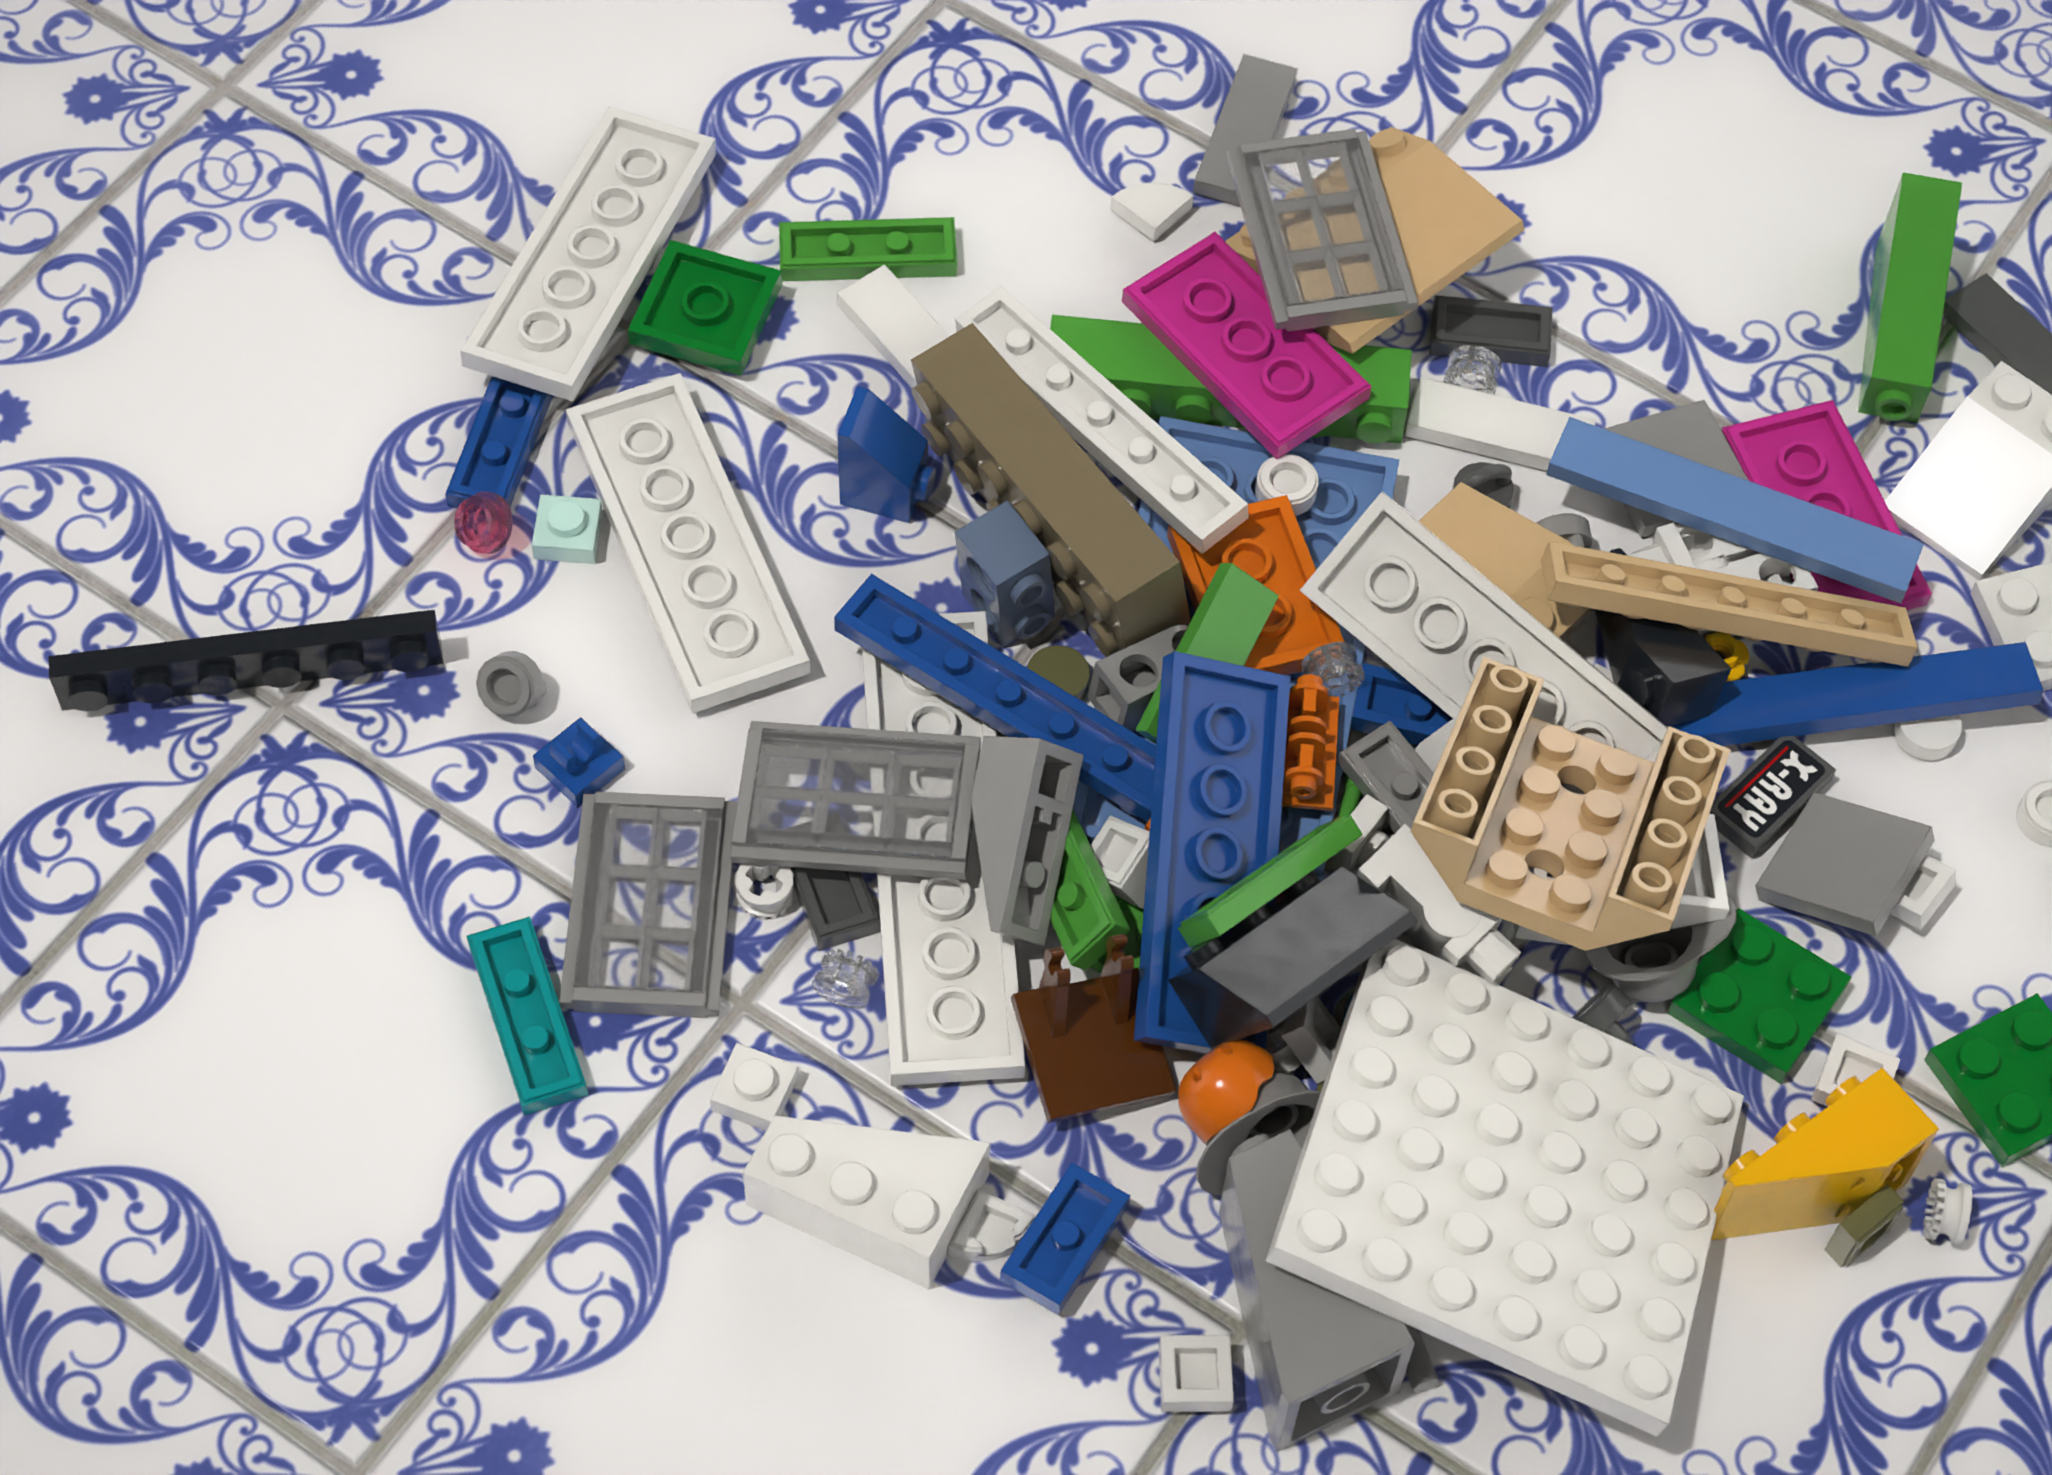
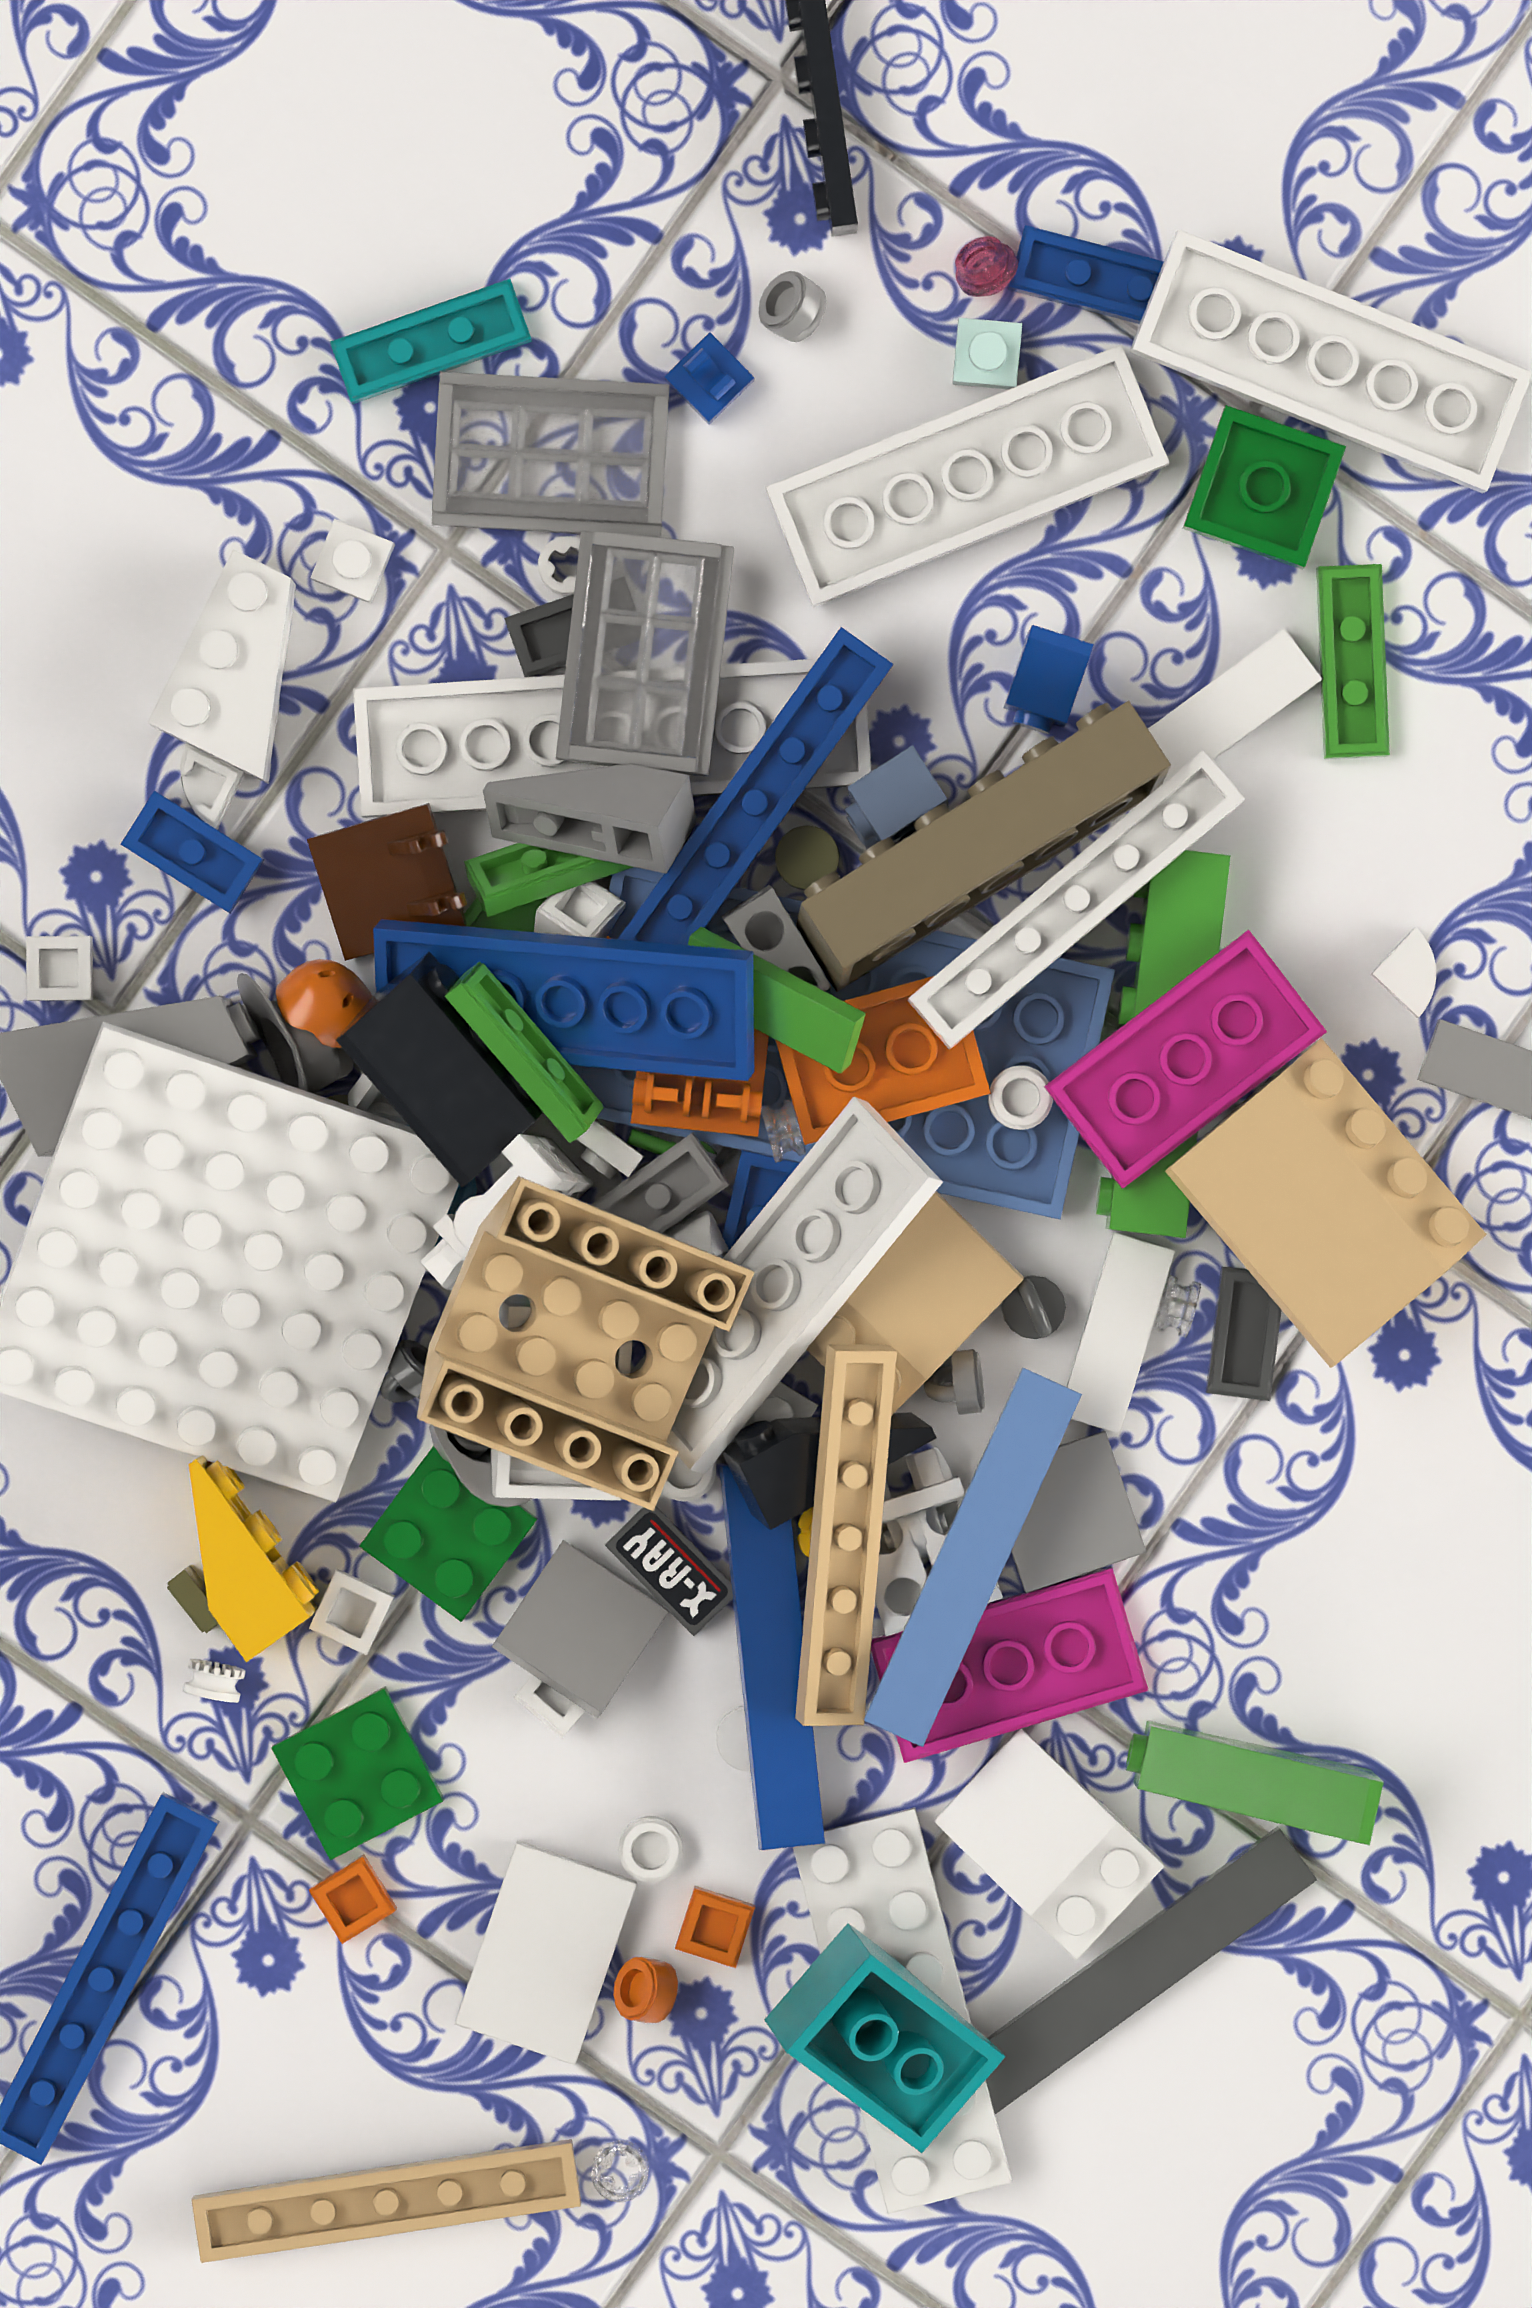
camera: 90 degrees right, 30 degrees up
clear bush [812,949,879,1009] -> none
clear piece [1227,129,1418,331] -> none

